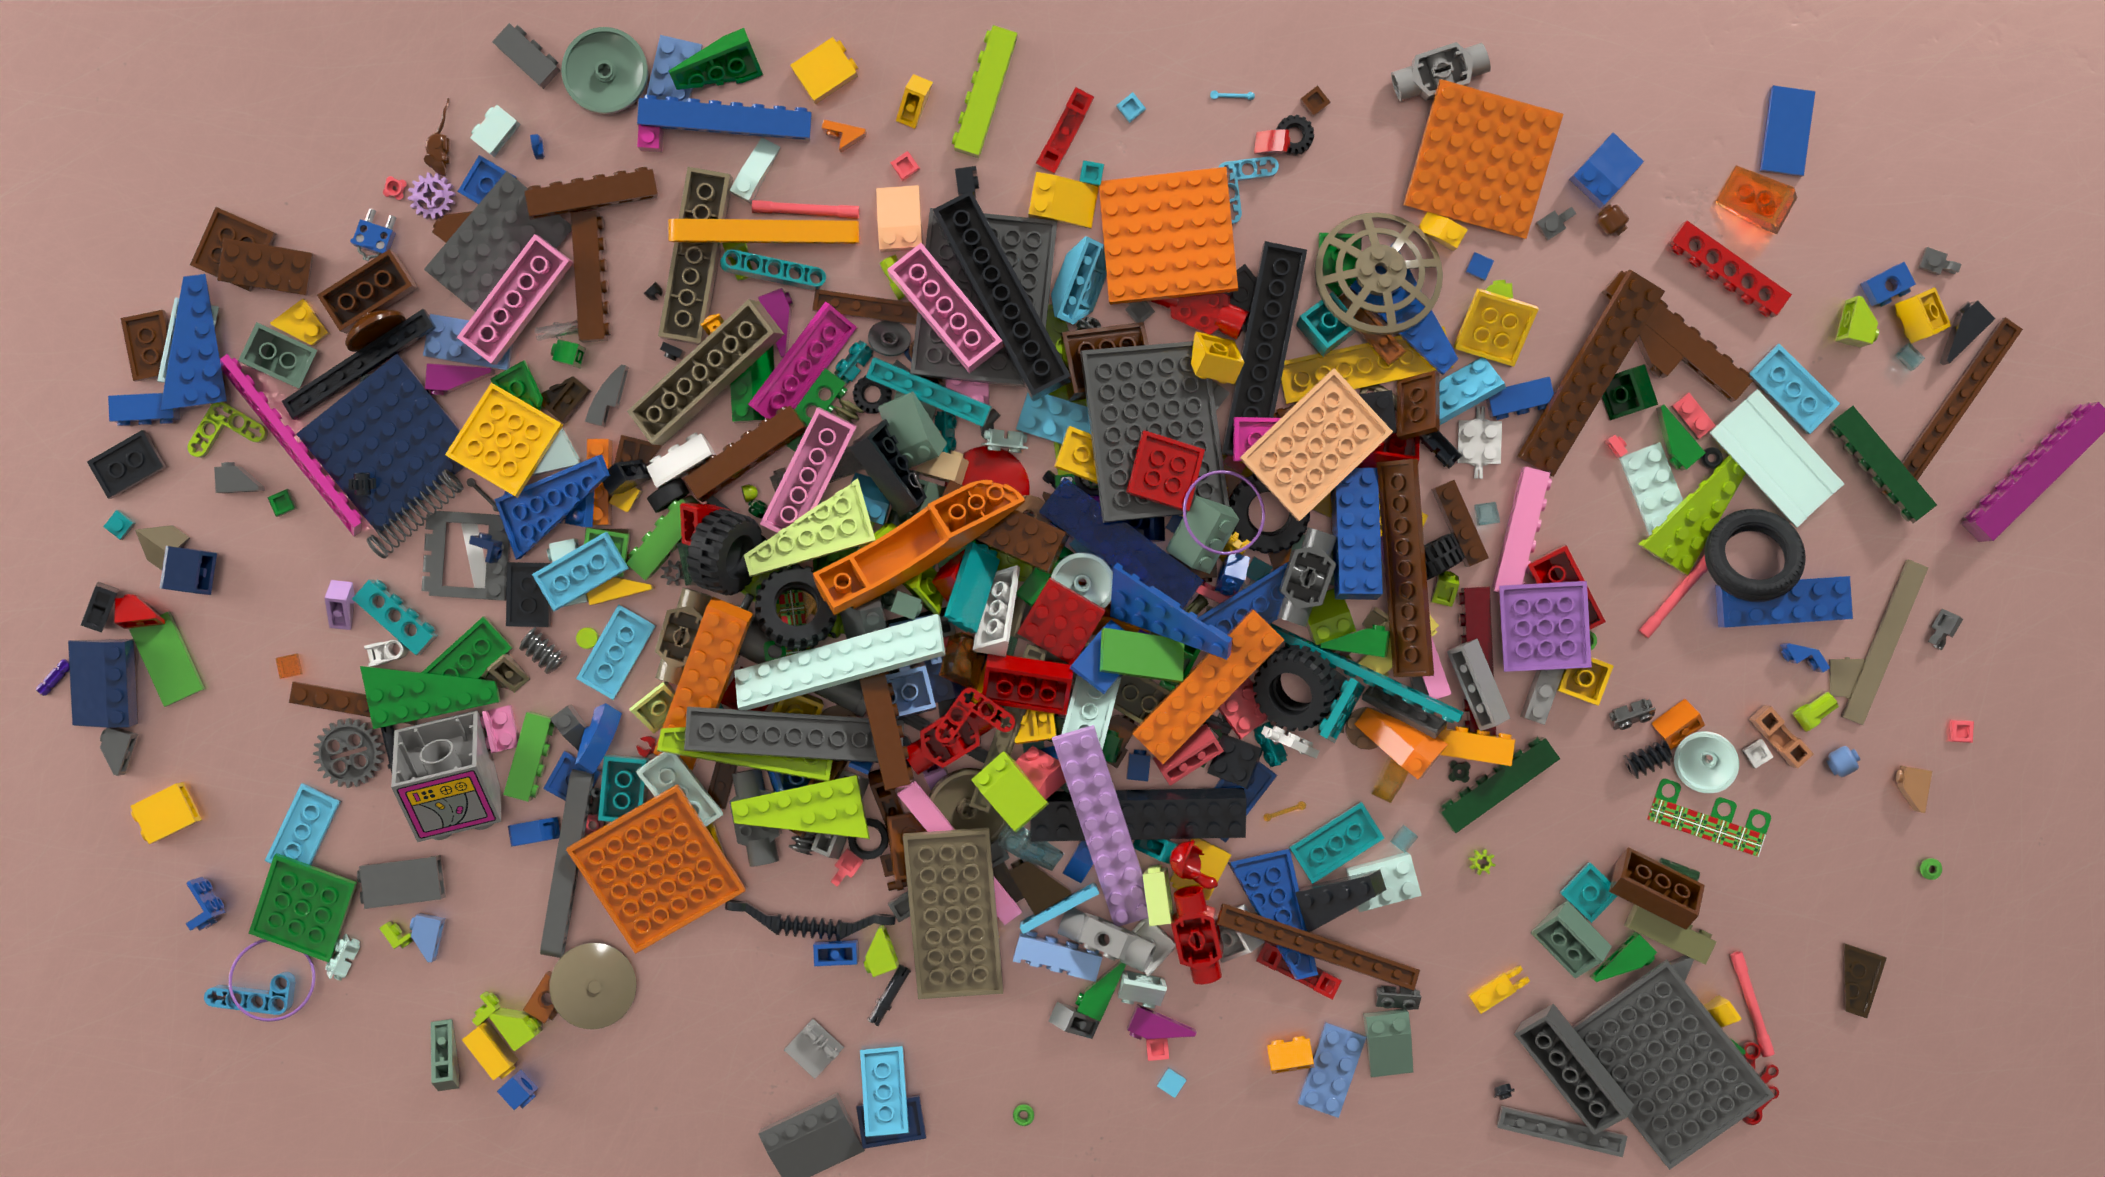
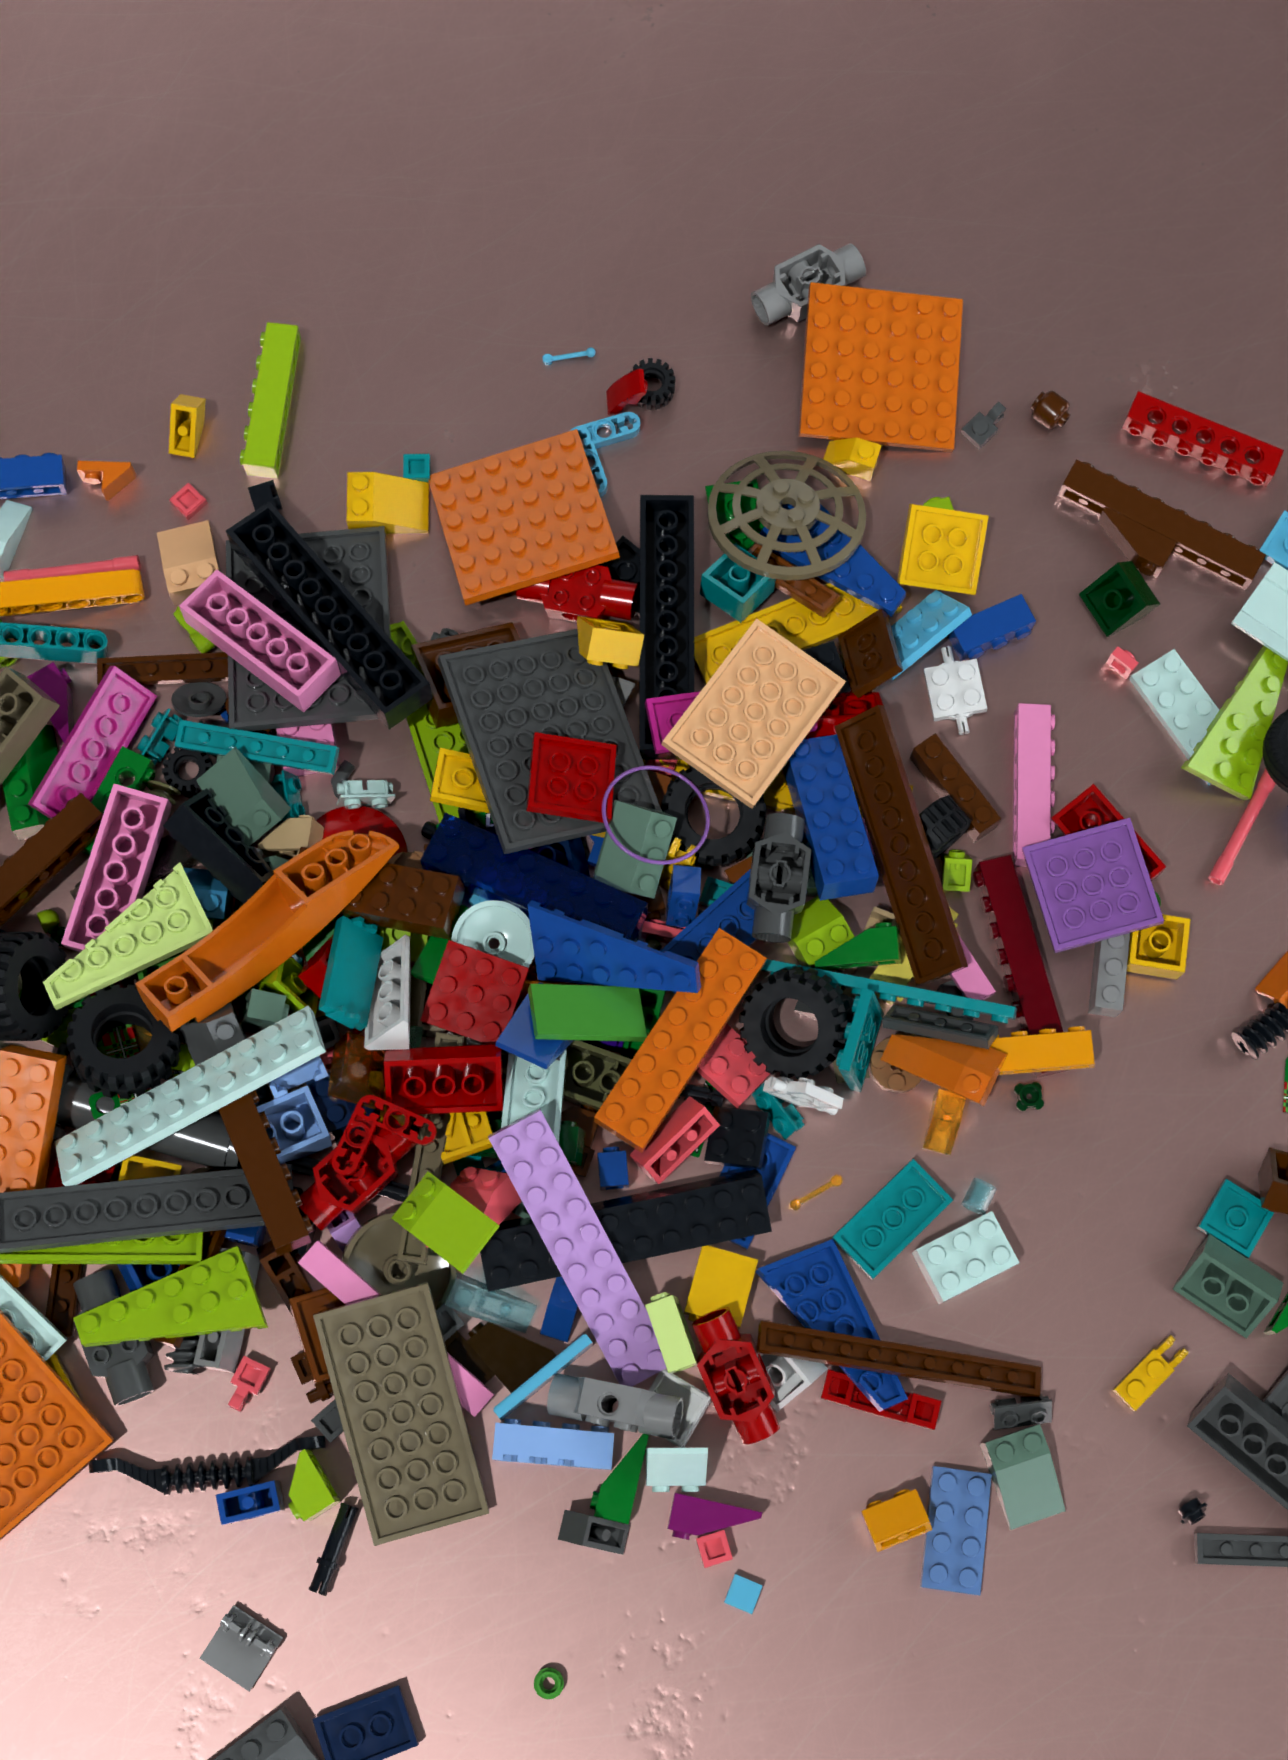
camera: 15 degrees left, 15 degrees down
yellow brick [790,37,859,104] -> none
black tyre [848,818,889,860] -> none
medium azure plate [860,1046,909,1137] -> none
medium azure plate [1016,393,1091,444] -> none
red slope [1036,87,1094,174] -> none
medium azure wedge [1051,236,1107,325] -> none
medium azure tile [1116,92,1146,123] -> none
dark grey plate [1125,301,1155,323] -> none
teal slope [1133,839,1179,864] -> none
red piece [1170,840,1218,890] -> none
black wedge [1295,869,1387,932] -> none
reddish brown plate [1300,85,1331,117] -> none
black hinge [1419,431,1463,469] -> none
dark green brick [1438,736,1560,833] -> none
light grey brick [1447,639,1510,731] -> none
blue tile [1465,252,1494,281] -> none
lime gear [1468,848,1496,875] -> none
clear light blue slope [1474,502,1500,526] -> none
reddish brown plate [1517,270,1665,477] -> none
blue slope [1569,133,1644,208] -> none
dark grey hinge [1609,699,1656,730] -> none
green slope [1656,404,1706,471] -> none
coral plate [1671,393,1716,439] -> none
black plate [1701,447,1723,469] -> none
clear orange slope [1716,165,1797,234] -> none
blue tile [1760,85,1815,177] -> none

